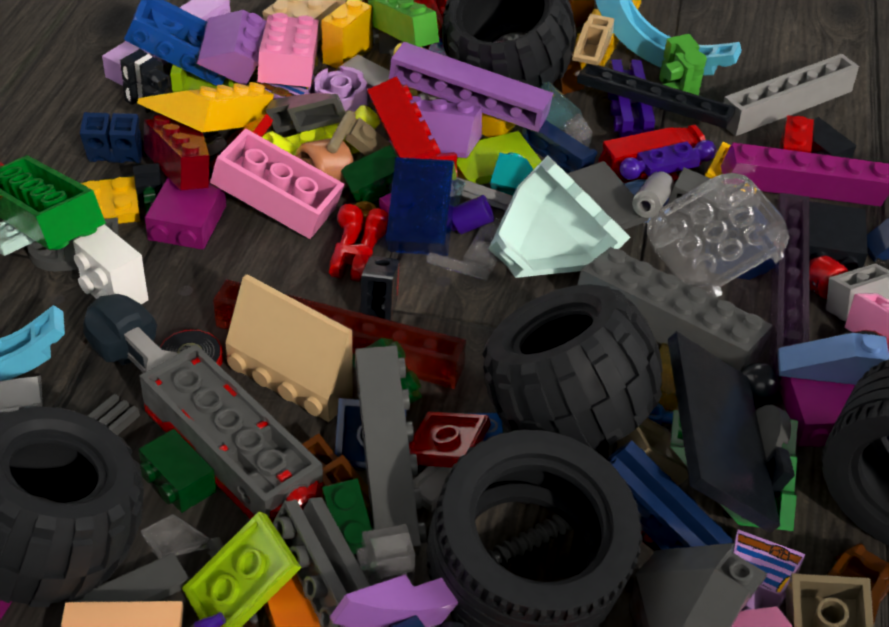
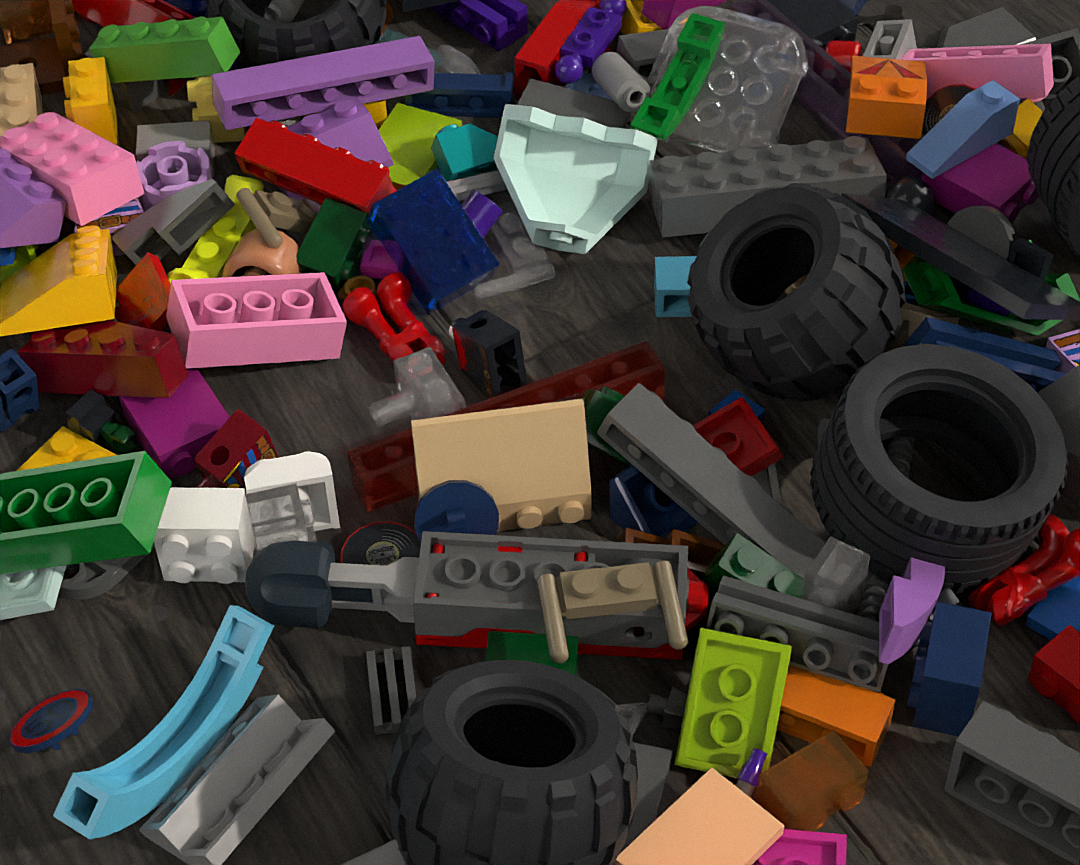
camera: 40 degrees left, 5 degrees up
none -> dark red torso [194,408,279,503]
none -> white slope [244,451,340,543]
none -> clear brick [245,484,317,553]
none -> clear brick [369,347,466,428]
none -> dark blue piece [414,480,499,543]
none -> dark tan plate [537,561,688,664]
none -> green slope [630,13,725,140]
none -> orange slope [846,56,927,139]

